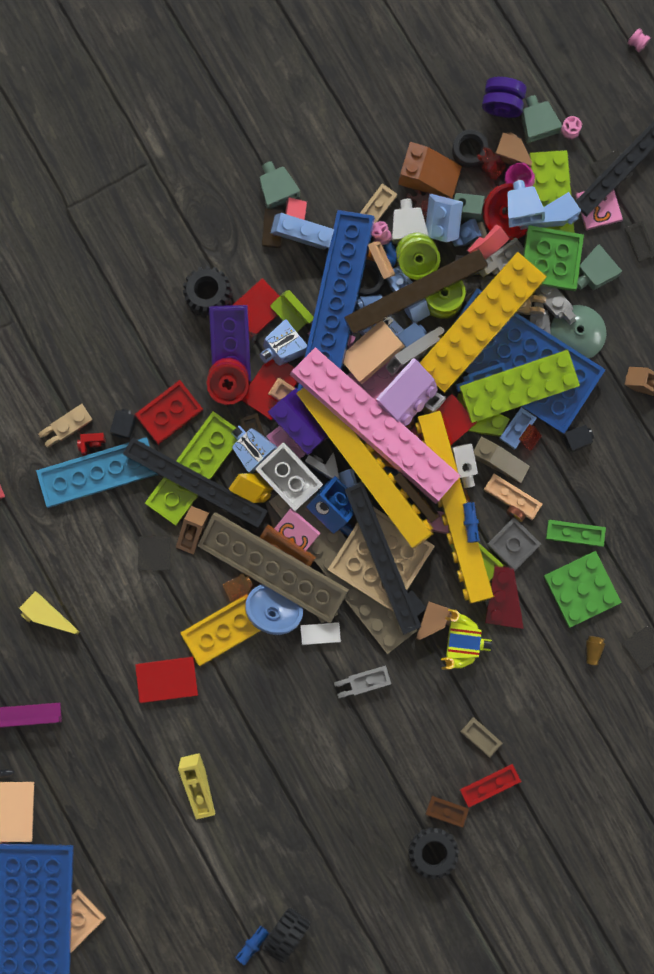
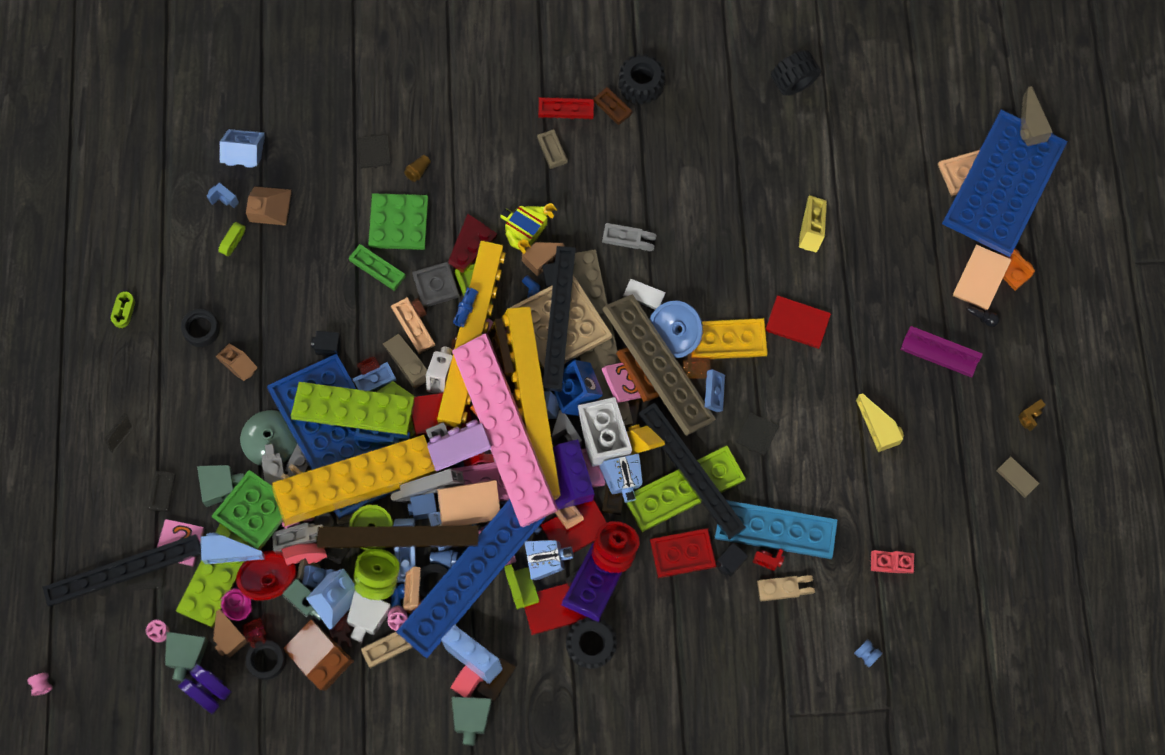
camera: 150 degrees left, 10 degrees down
medium nougat slope [176,506,209,554] -> none
blue pin [235,925,270,965] -> none
light blue torso [508,180,545,228] -> none
none -> blue arm [522,275,541,298]
none -> medium blue plate [705,370,725,412]

